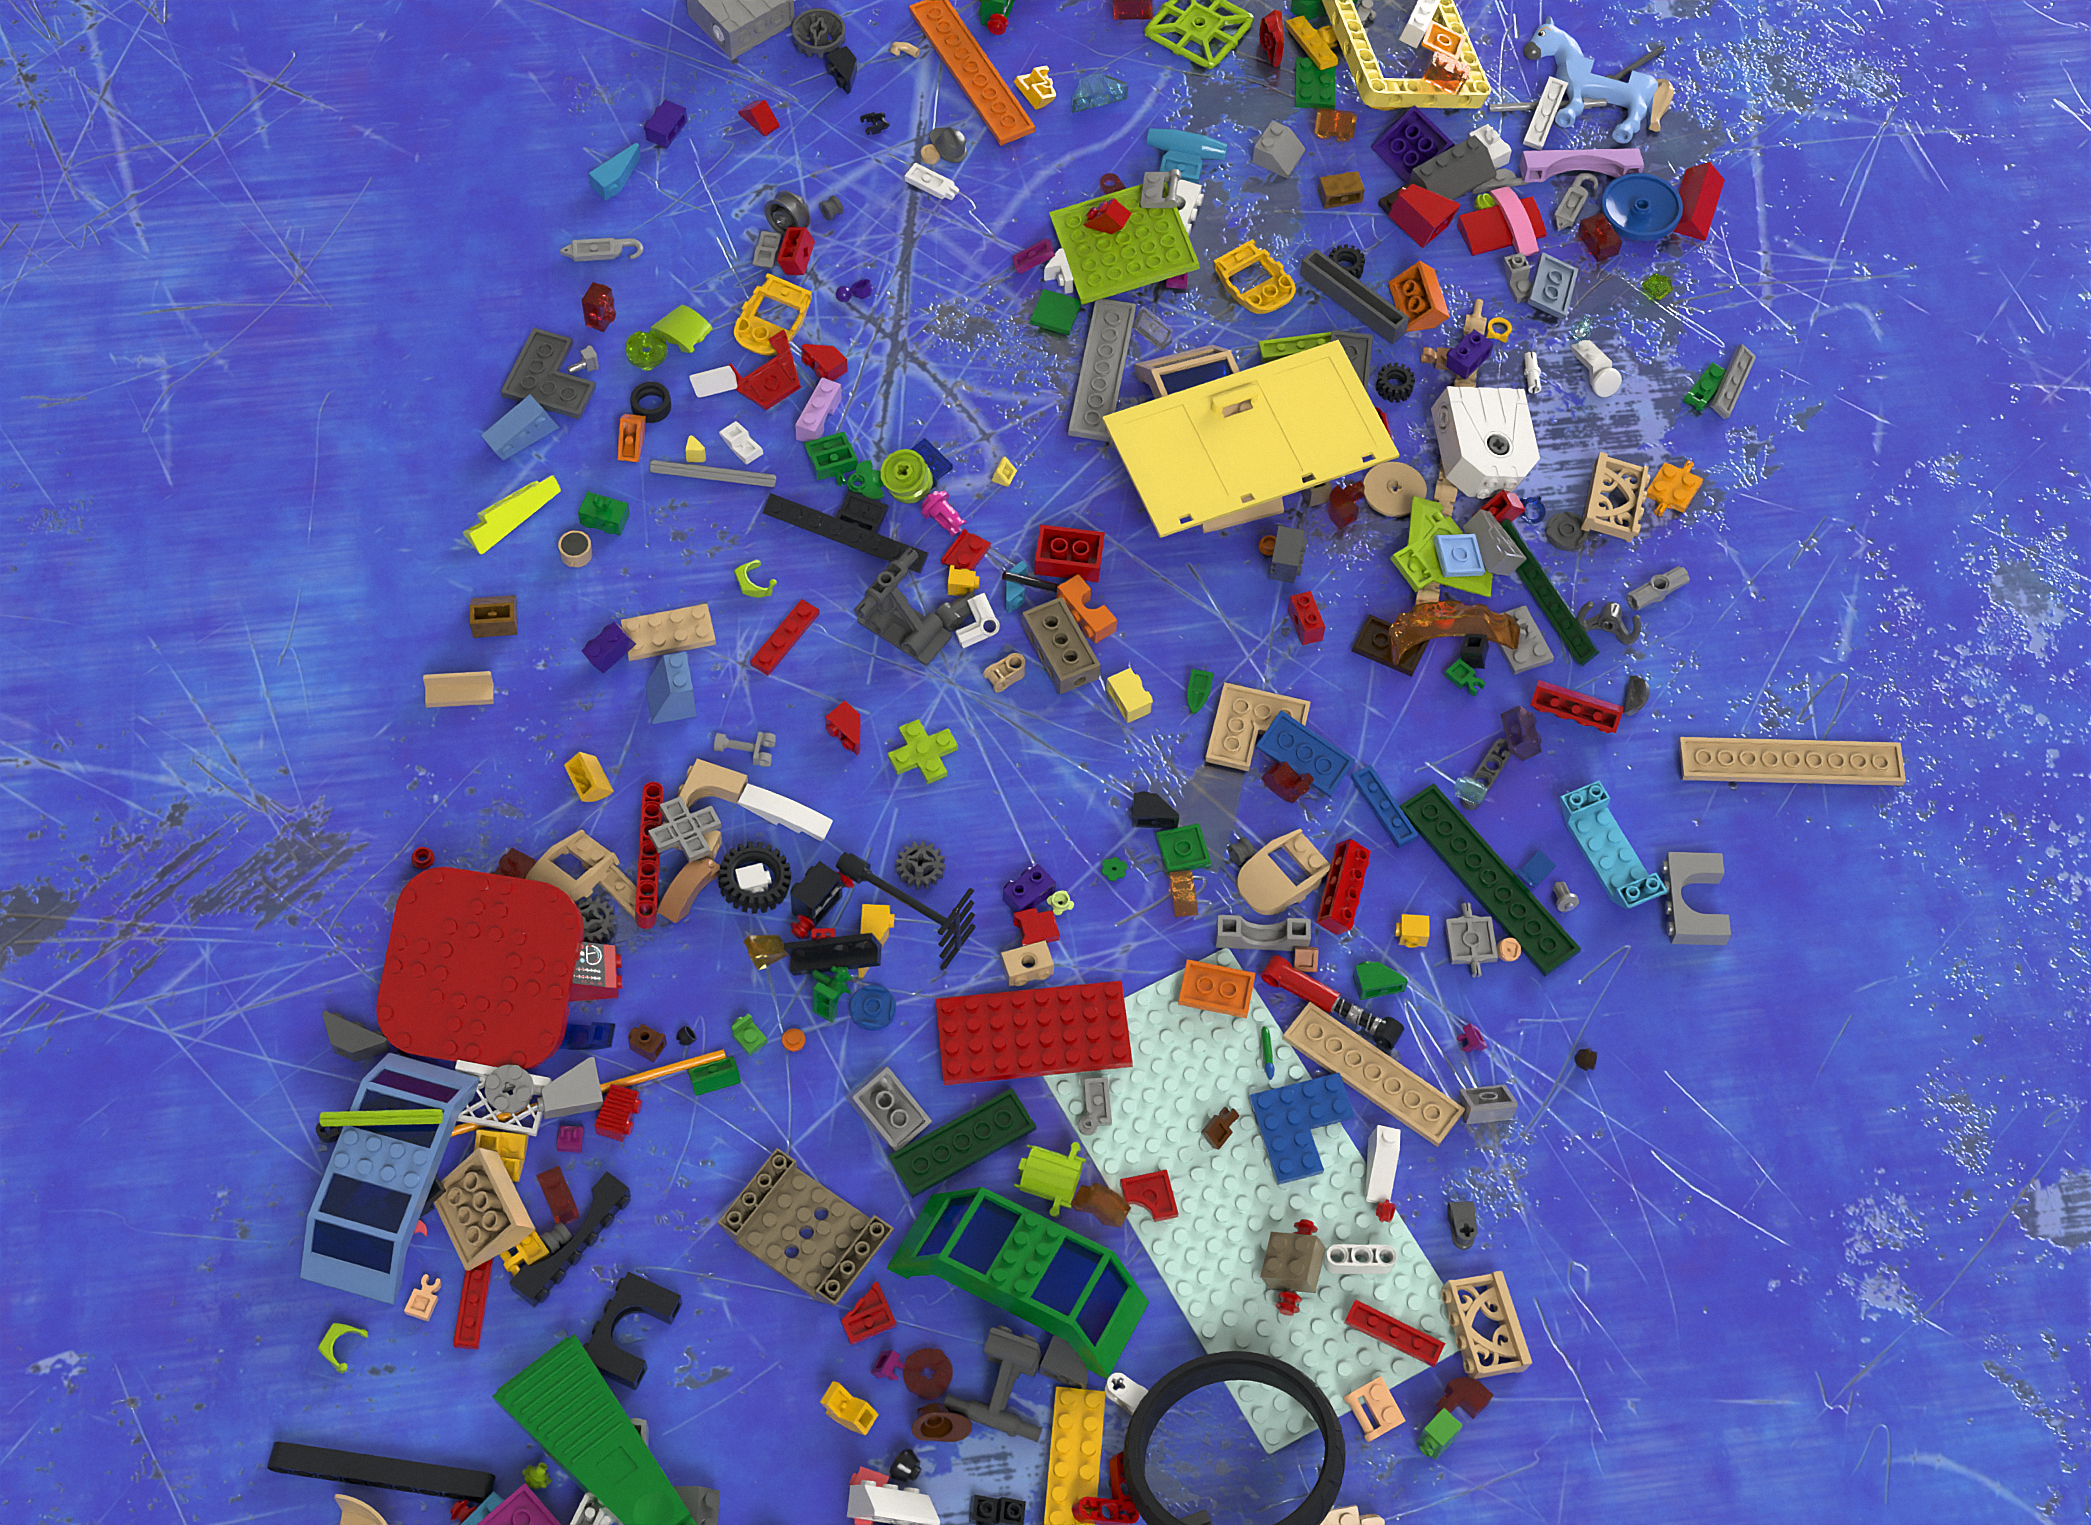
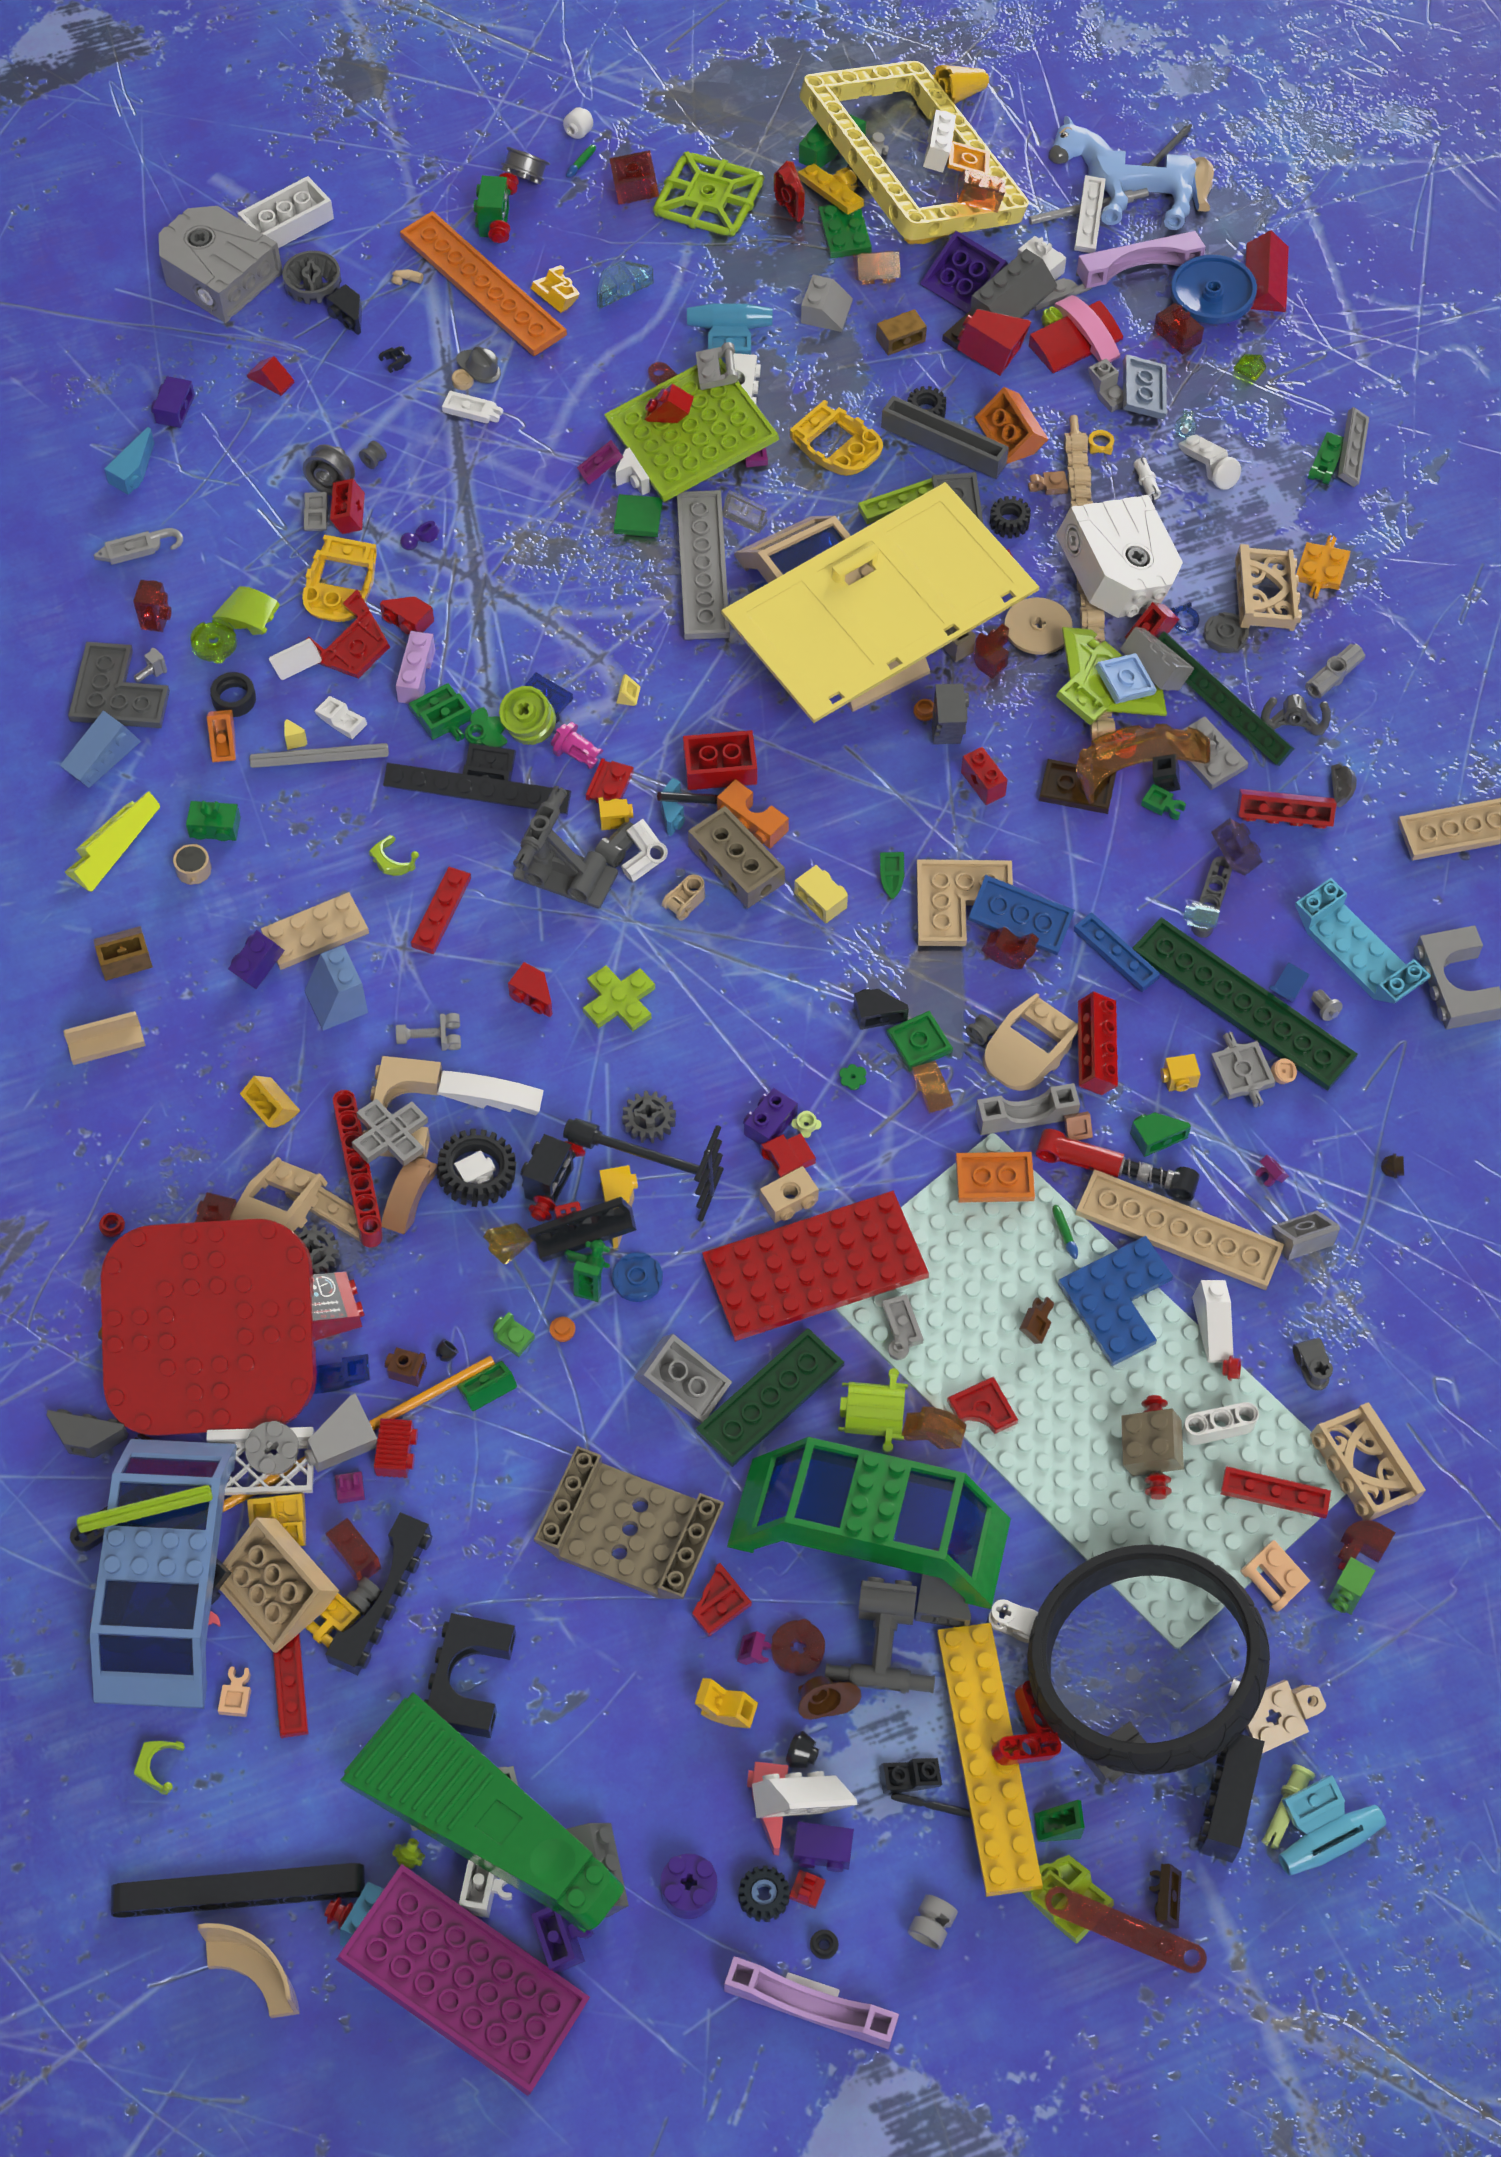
camera: 10 degrees left, 0 degrees up
dark purple brick [1446,329,1494,380] -> none
light grey plate [1553,173,1598,231] -> none

